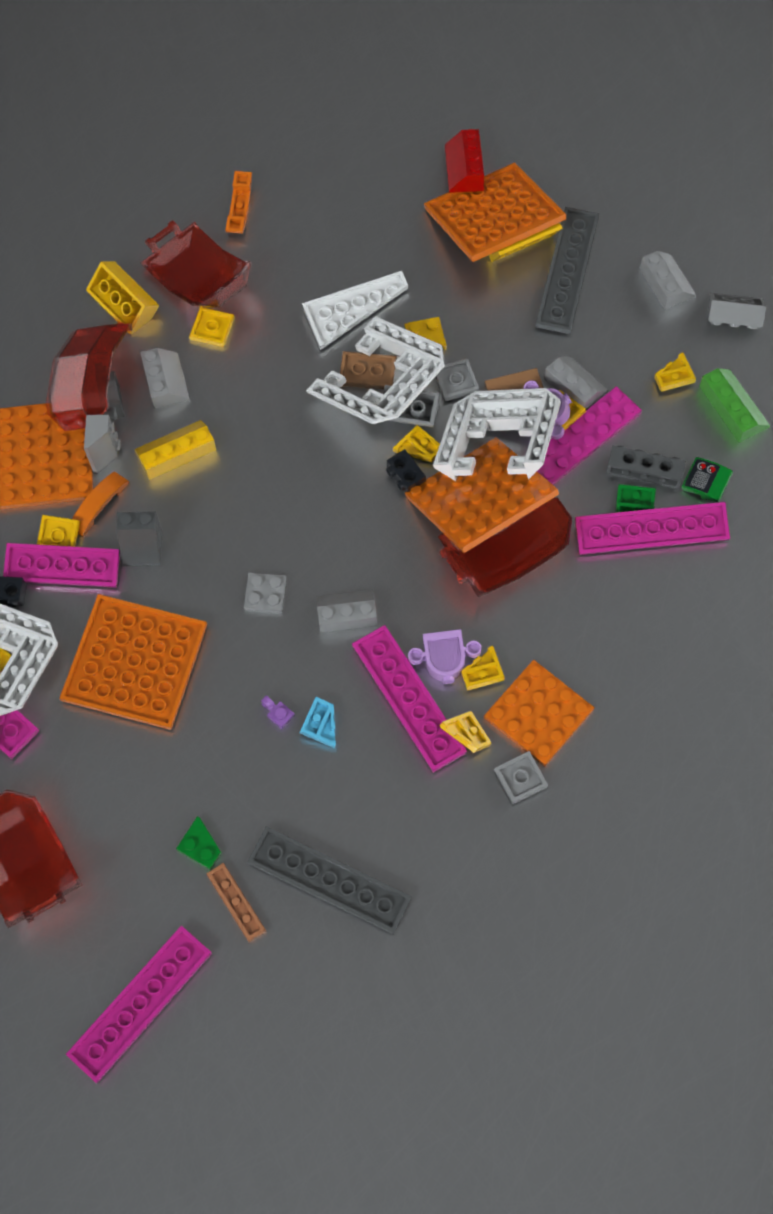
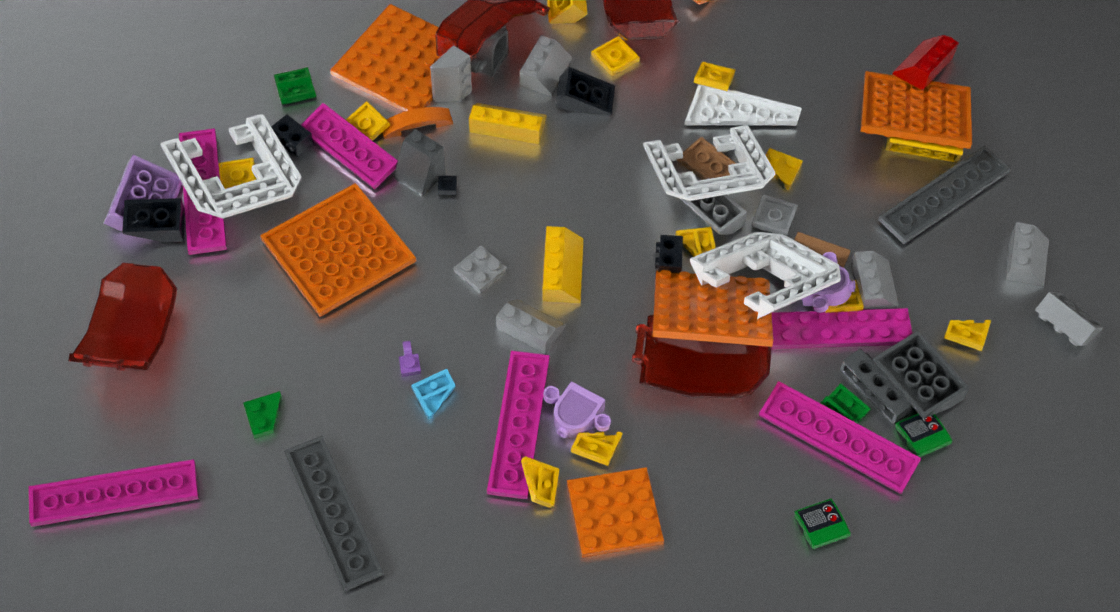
camera: 35 degrees right, 10 degrees down
nougat tile [206,863,267,943] -> none
light grey plate [494,751,548,805] -> none
bright green slope [699,368,770,443] -> none
none -> black plate [438,176,457,195]
none -> yellow slope [542,226,583,303]
none -> black slope [555,67,615,116]
none -> yellow tile [694,62,736,91]
none -> slope [794,498,851,549]
none -> dark grey slope [872,331,970,418]

